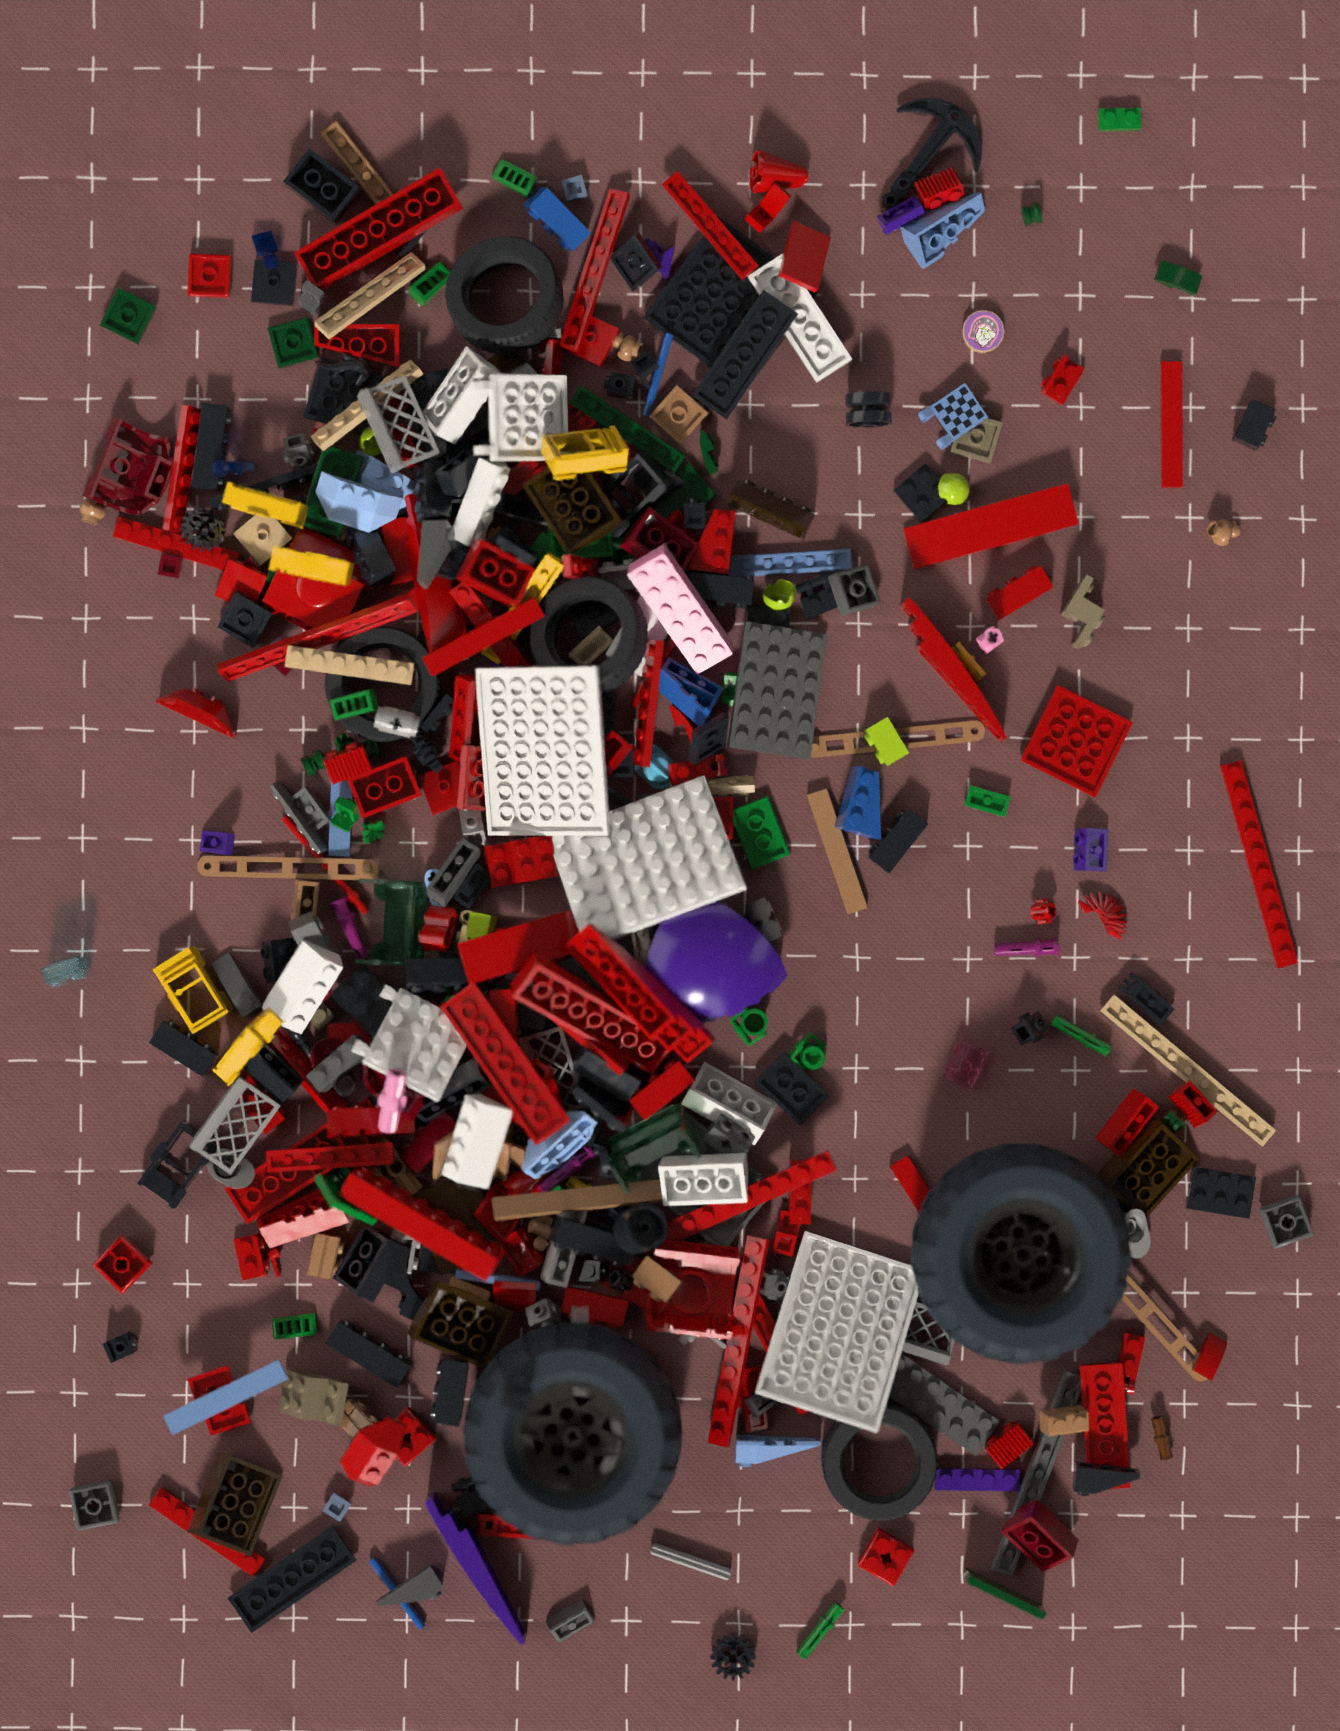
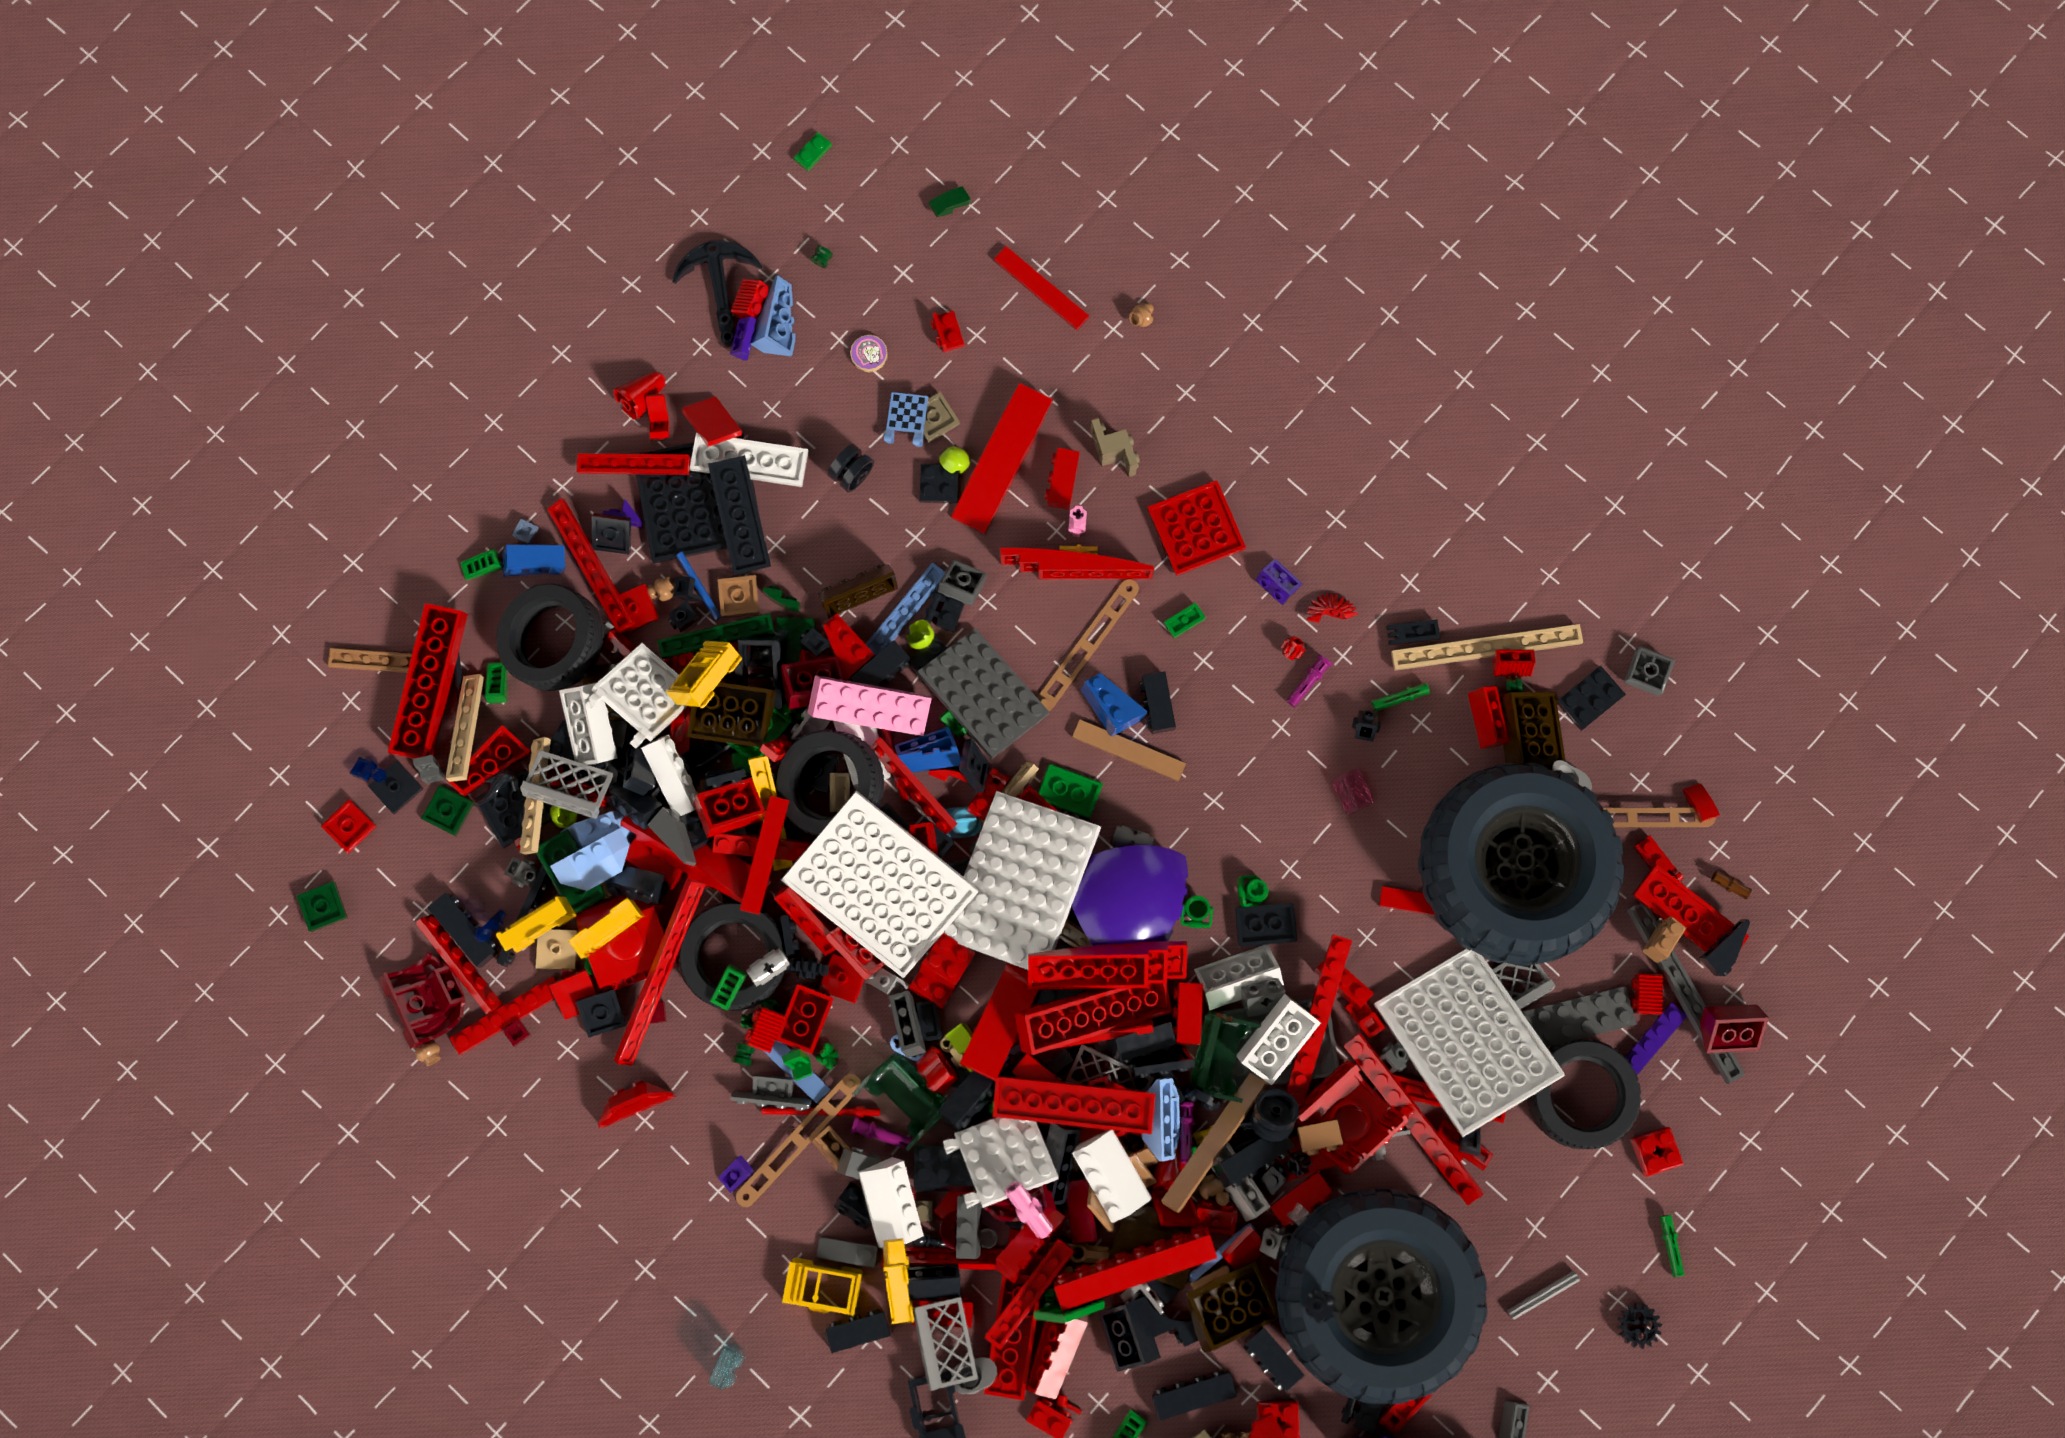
camera: 50 degrees left, 10 degrees down
black gear [179,507,226,552] -> none
black brick [283,148,361,225] -> none
tan plate [285,646,415,685] -> none
medium nougat brick [307,1232,345,1279] -> none
medium blue wedge [735,1434,821,1467] -> none
lime brick [864,717,909,766] -> none
dark green tile [963,1568,1047,1620] -> none
red plate [1220,760,1298,969] -> none
black brick [1232,399,1276,450] -> none

